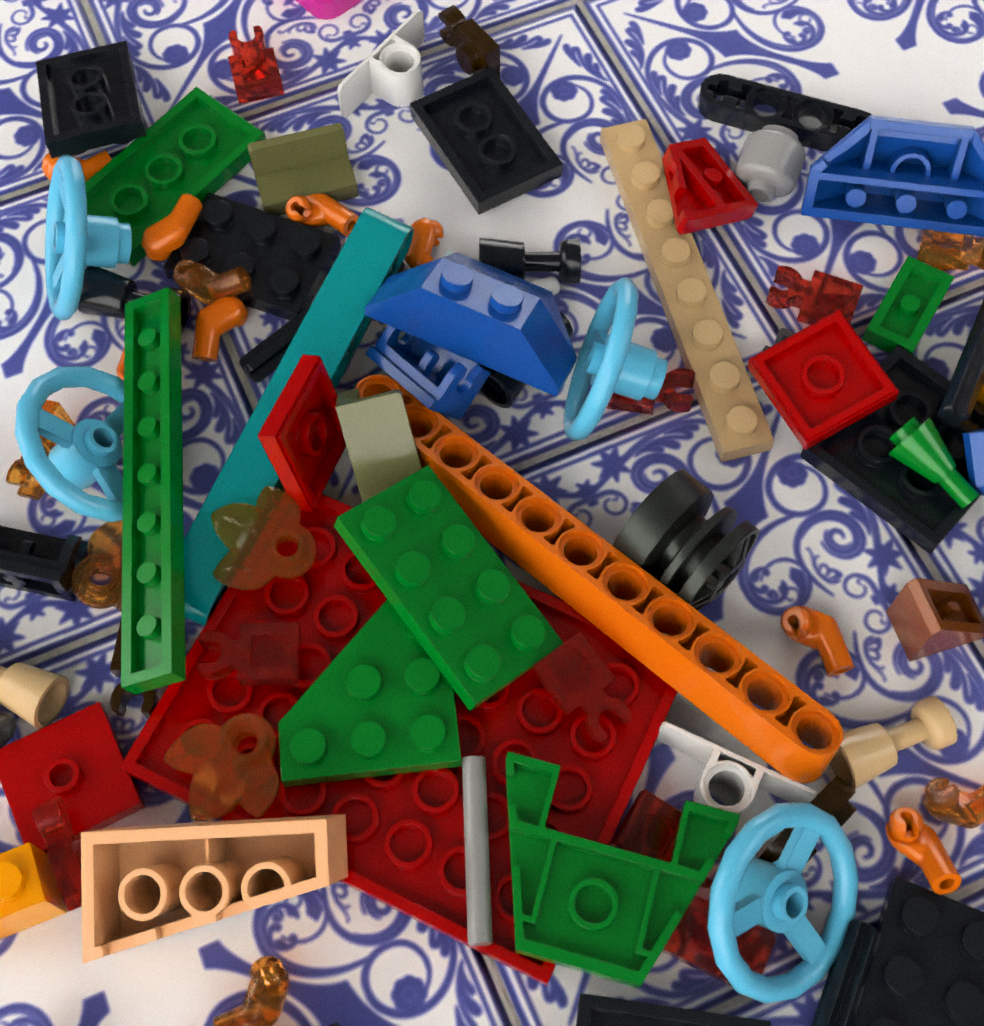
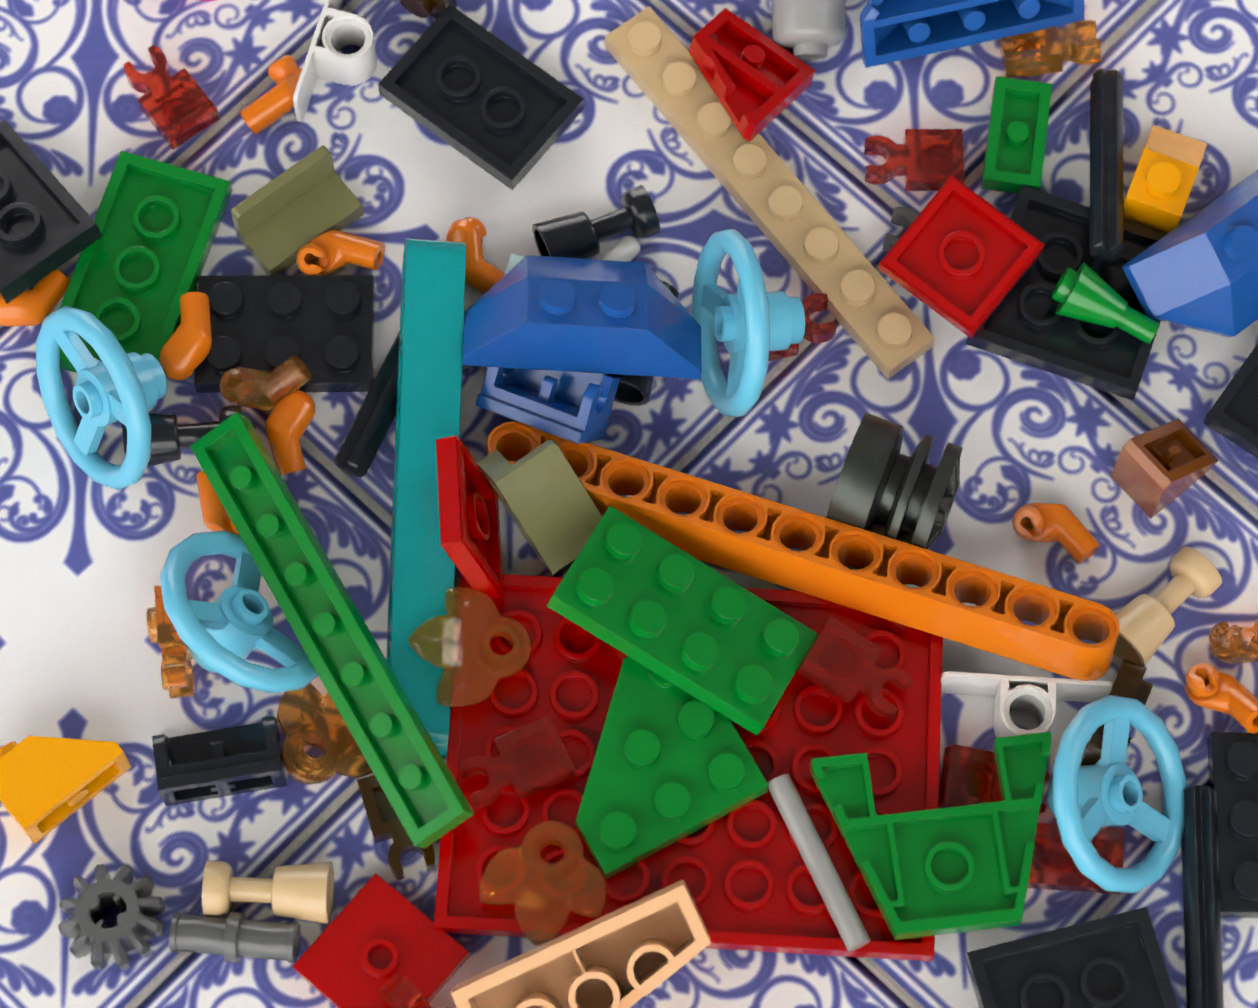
camera: 25 degrees left, 5 degrees up
none -> orange arm [240,55,302,135]

